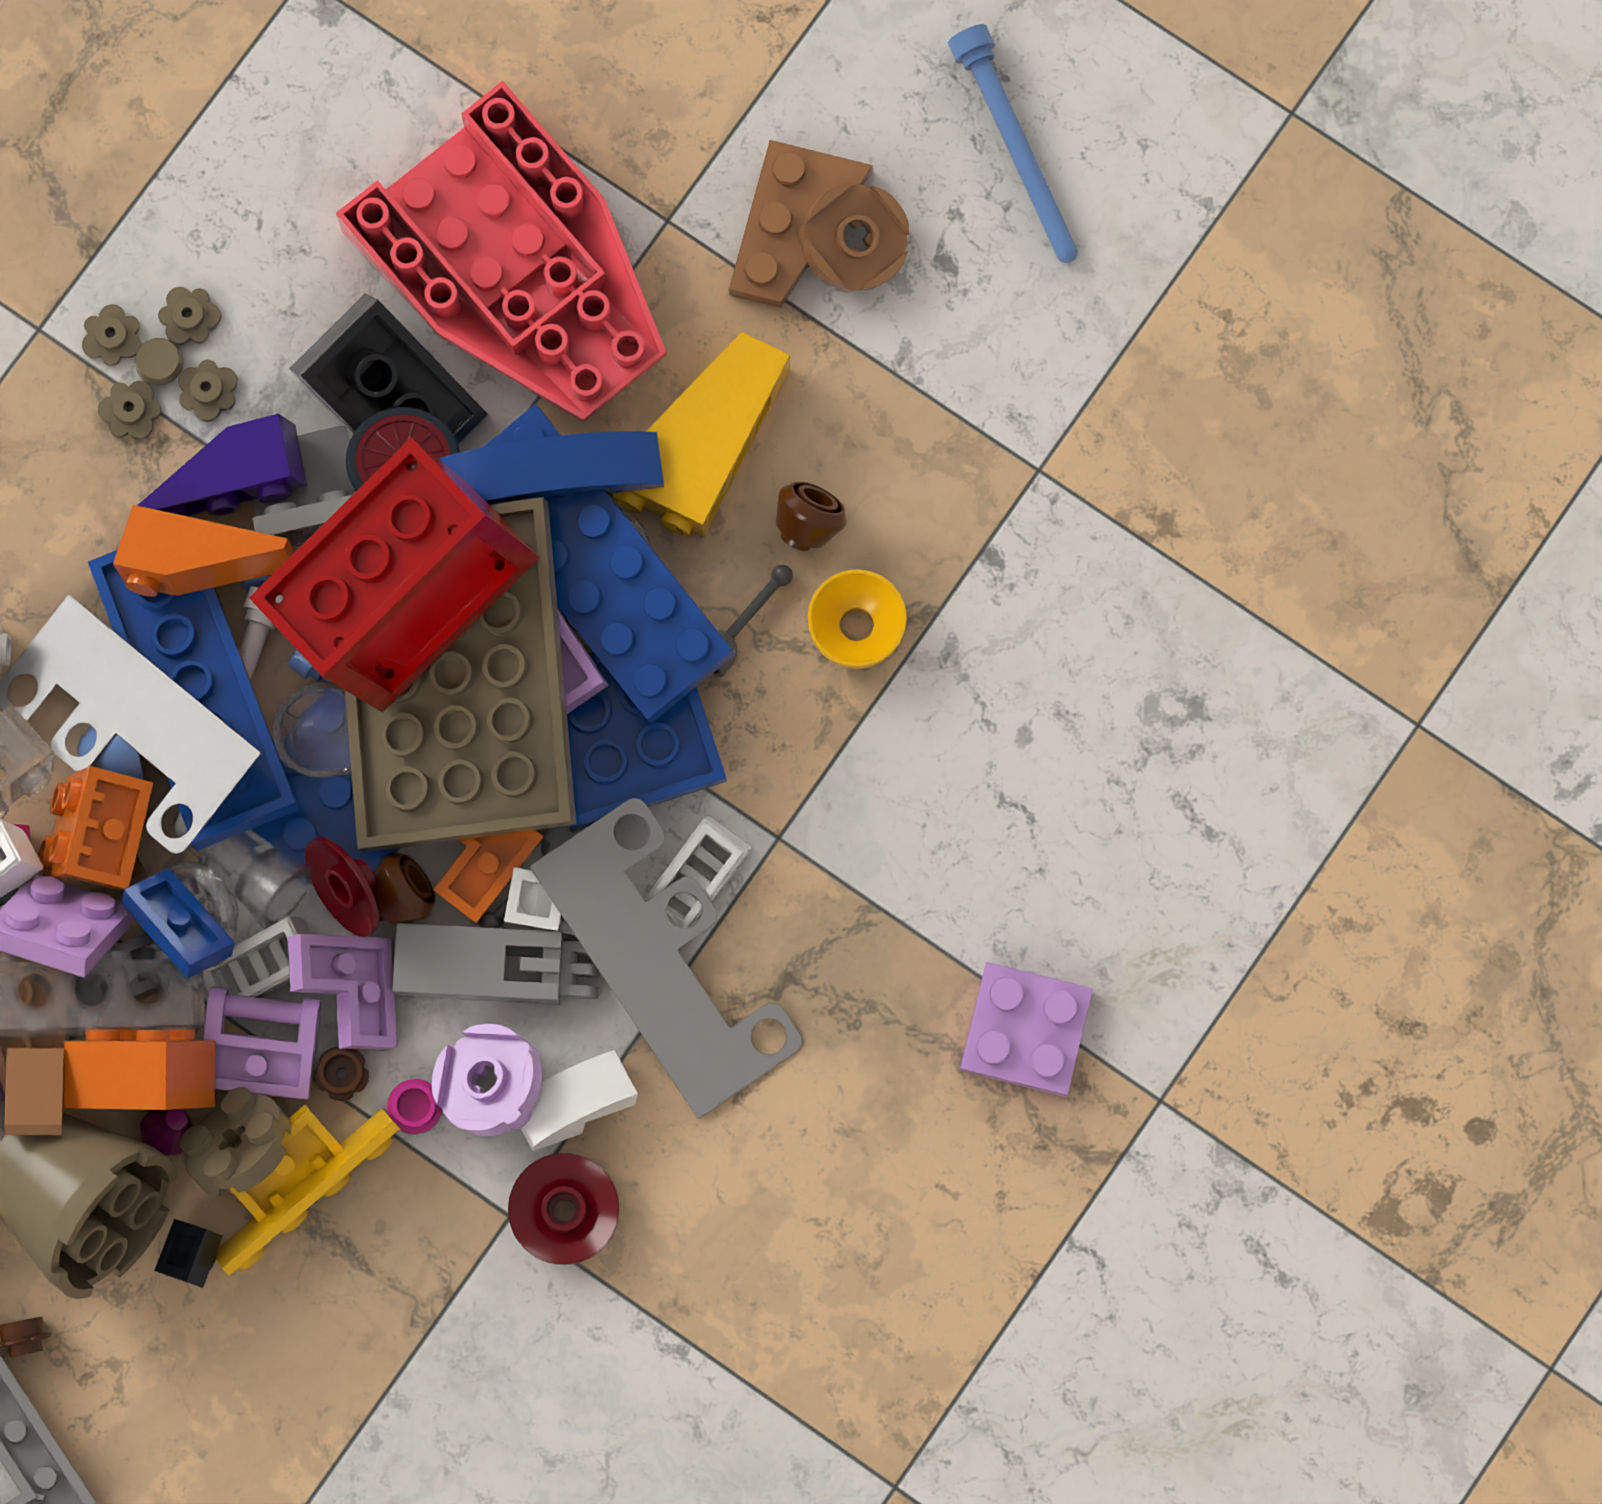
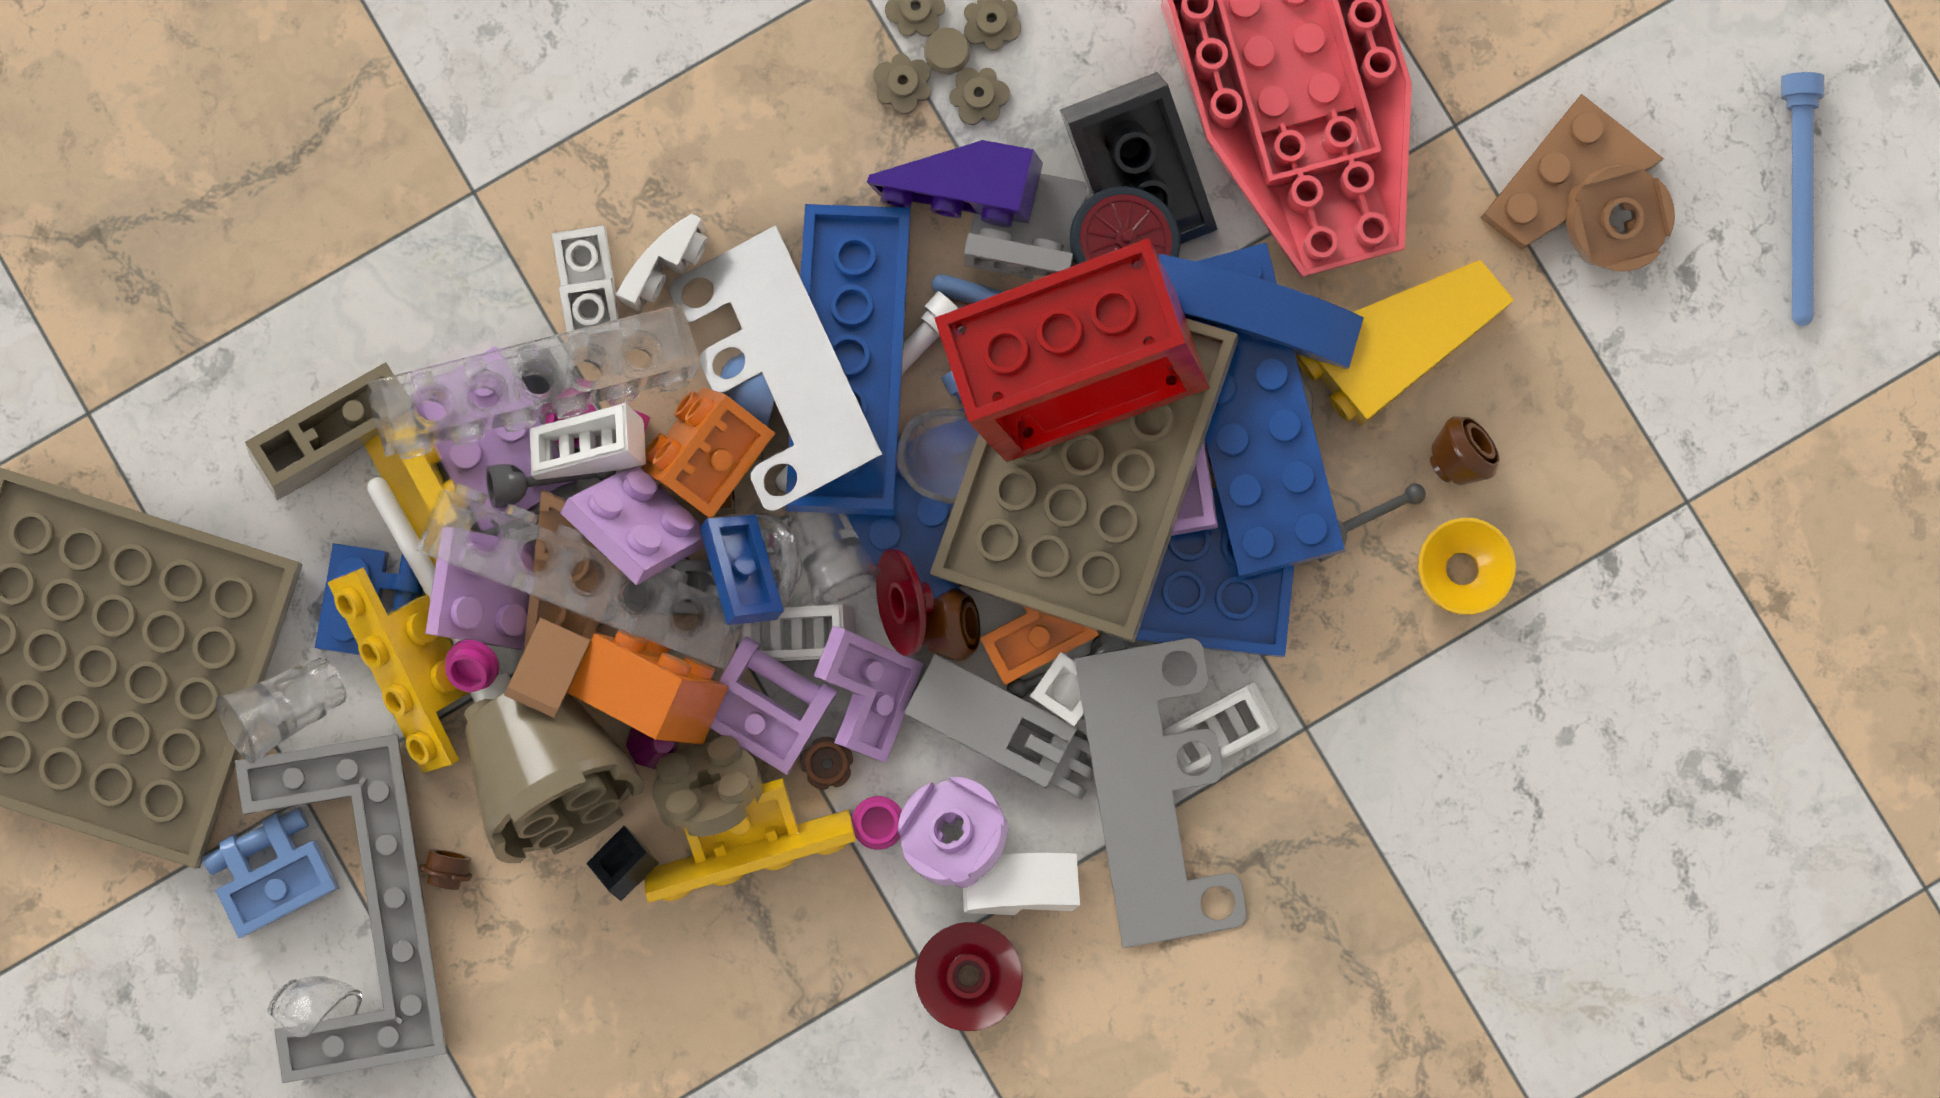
camera: 25 degrees right, 5 degrees up
orange slope [113,505,294,597] -> none
lavender plate [959,962,1093,1097] -> none

